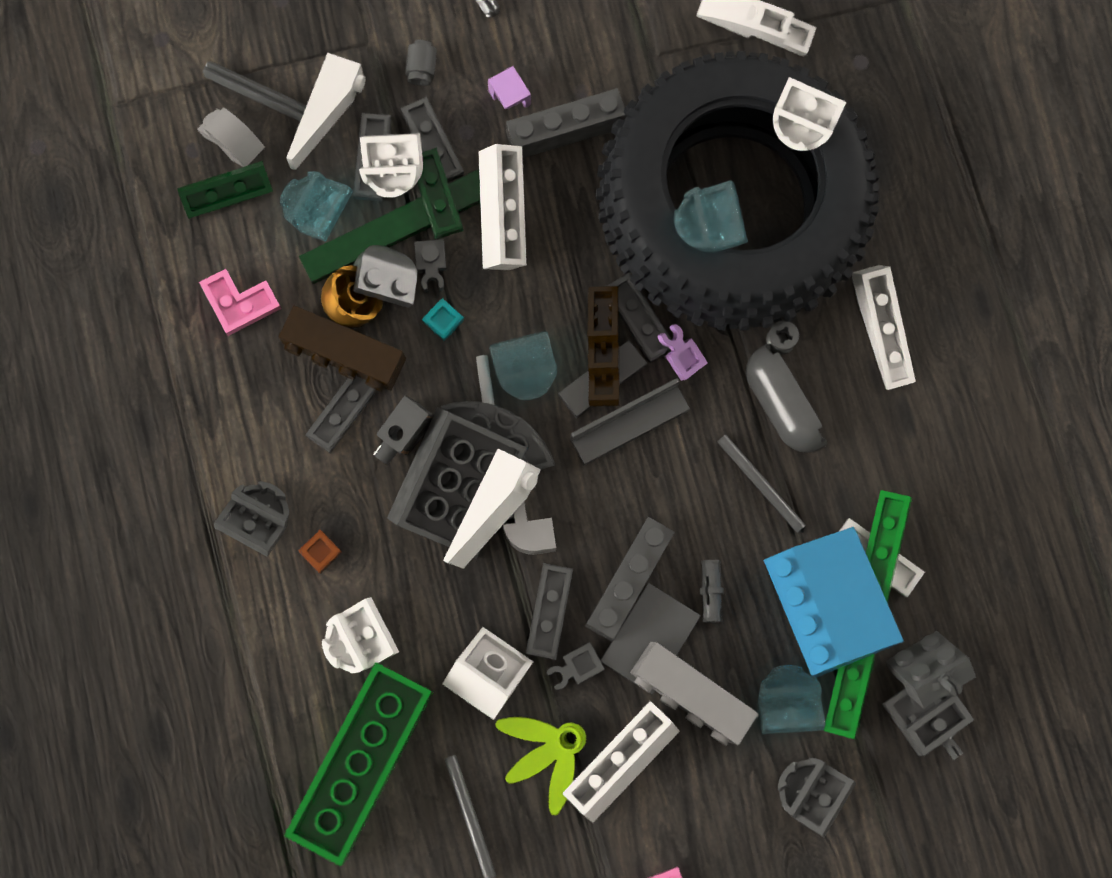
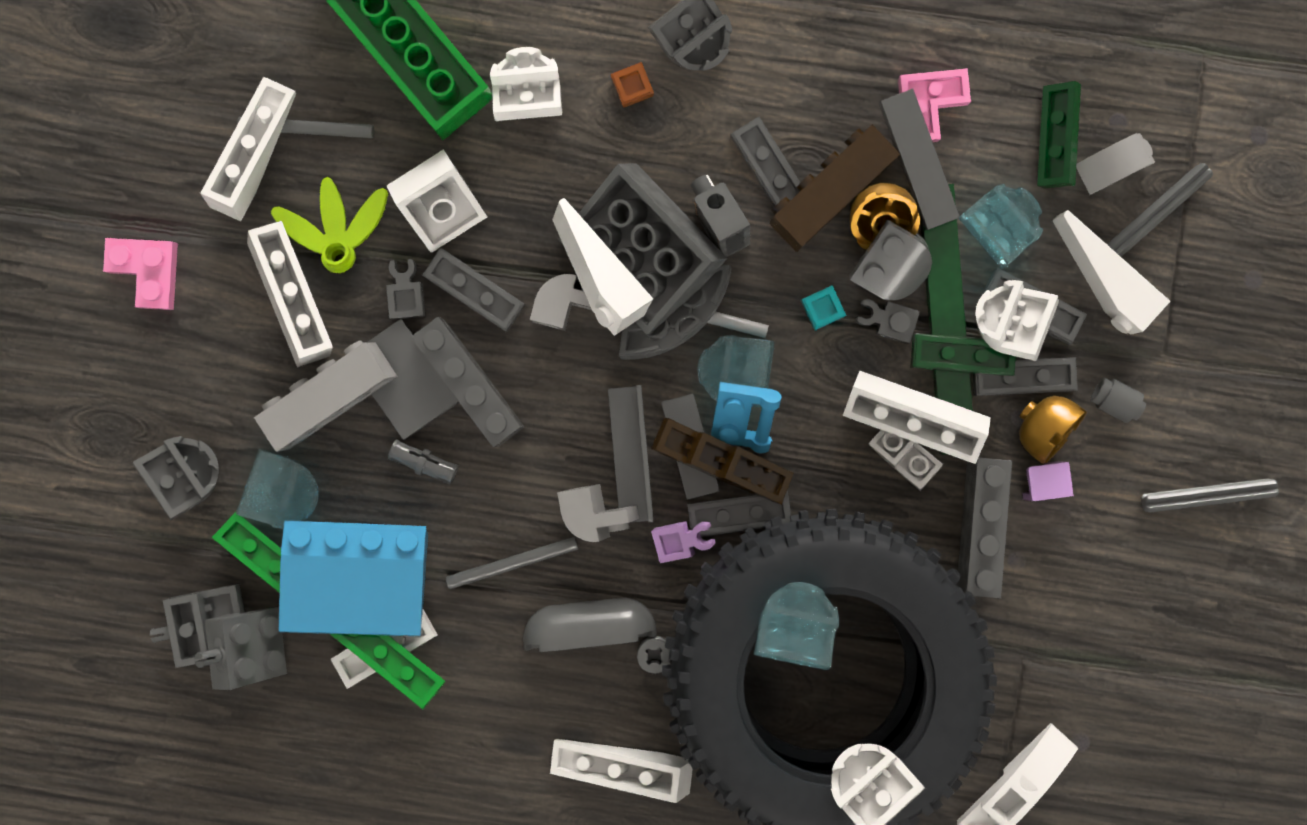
camera: 120 degrees right, 10 degrees up
none -> white slope [200,77,296,221]
none -> light grey brick [557,484,639,542]
none -> dark azure plate [710,382,782,453]
none -> white slope [869,430,943,491]
none -> dark grey tile [879,89,960,231]
none -> pearl gold cylinder [1019,396,1087,464]

